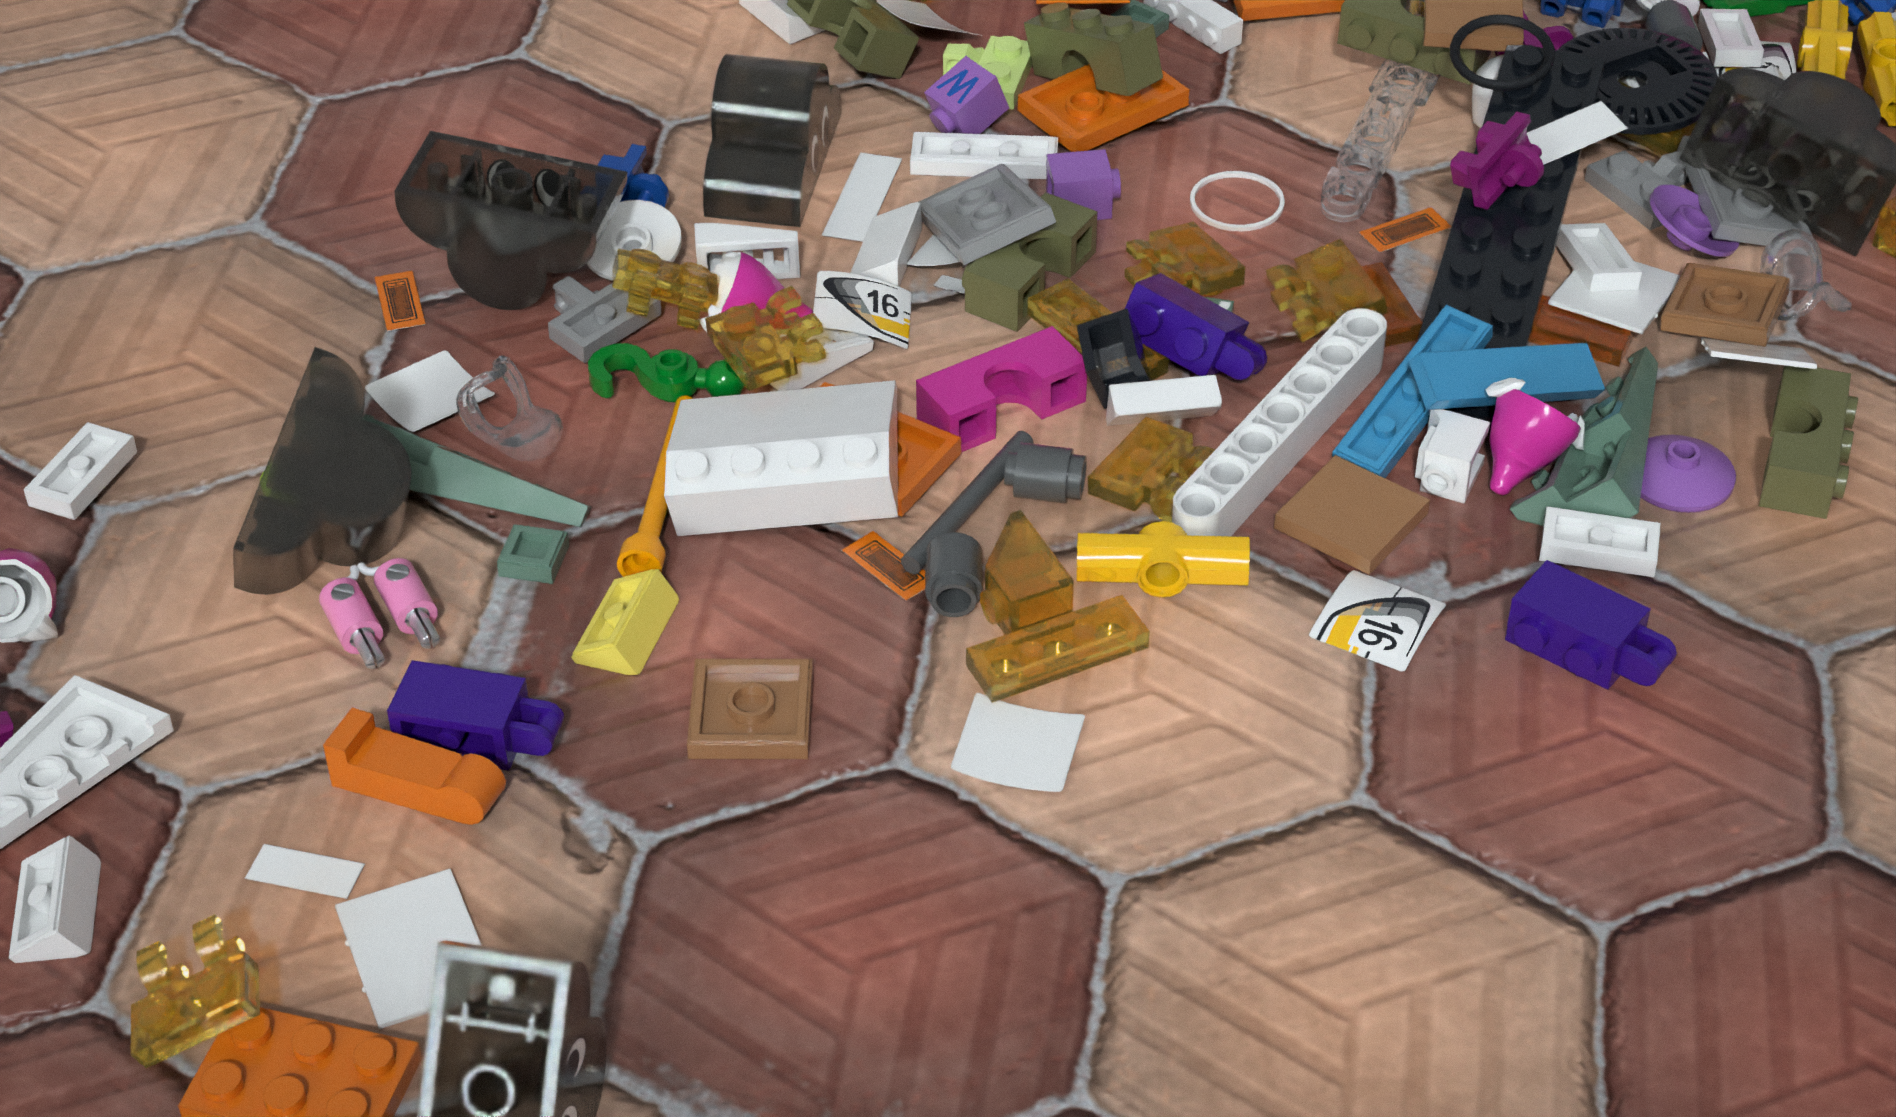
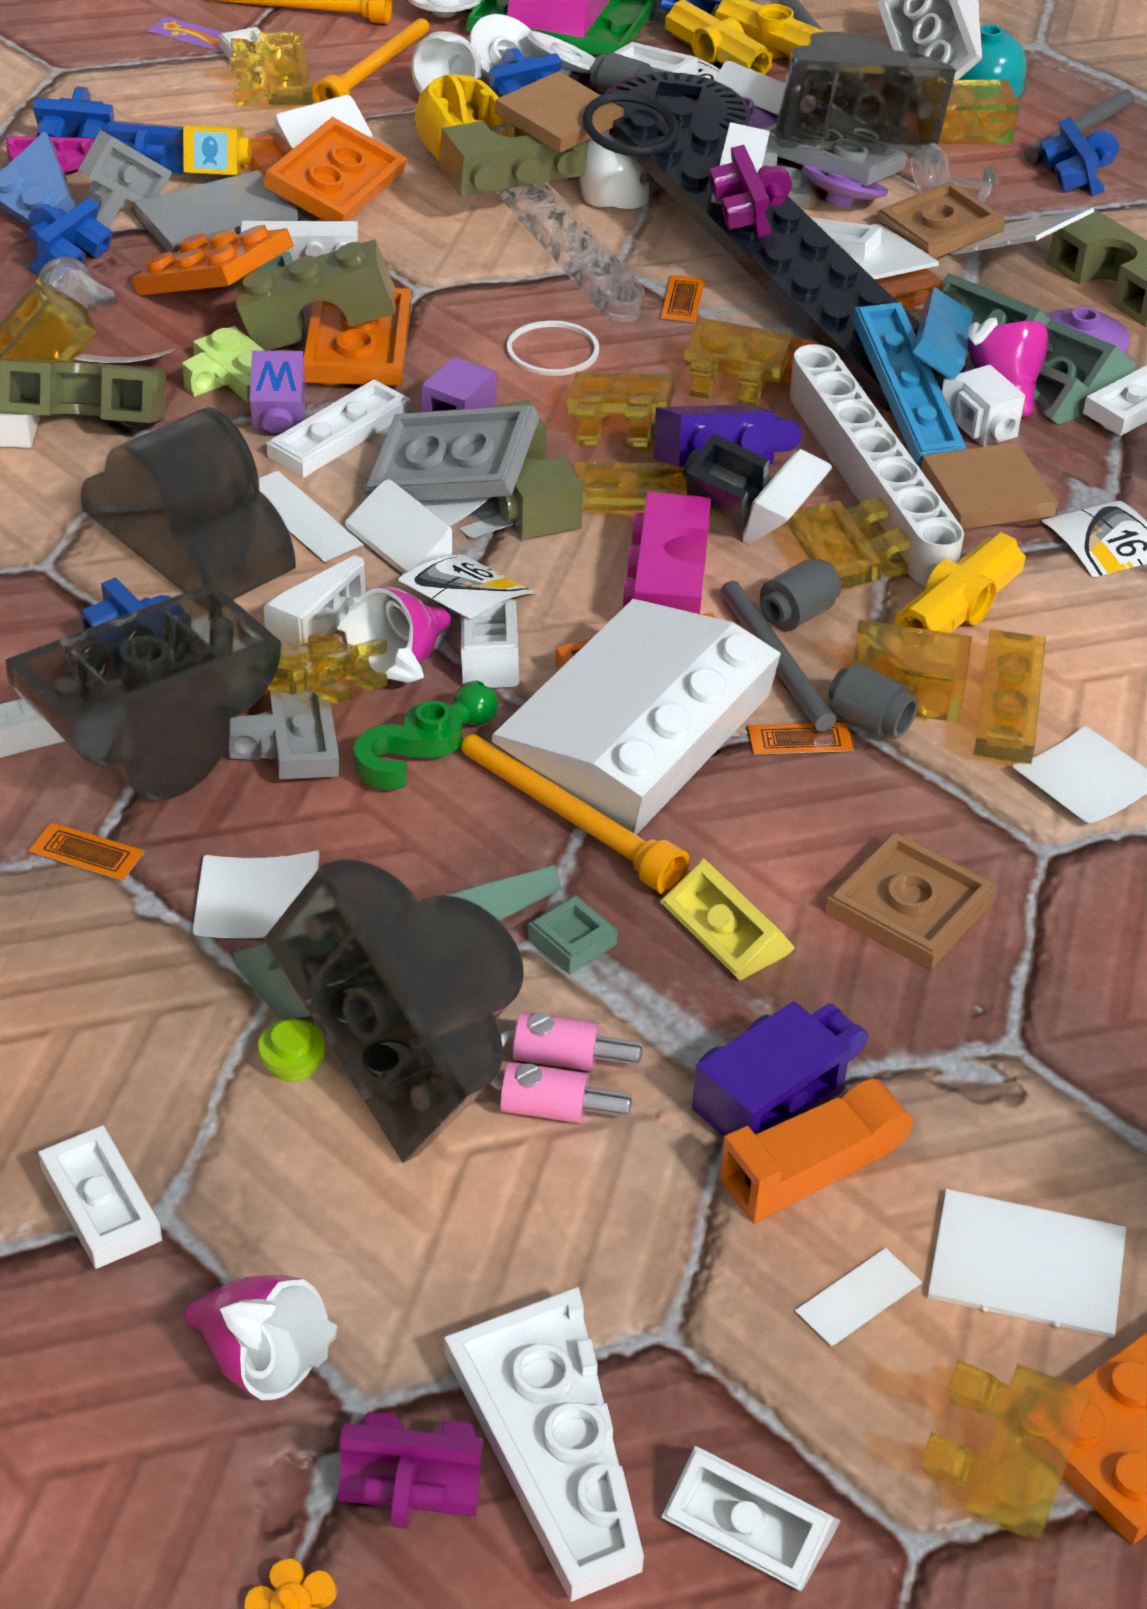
camera: 55 degrees left, 0 degrees up
clear piece [456,355,563,461] -> none
clear yellow plate [705,286,826,391] -> none

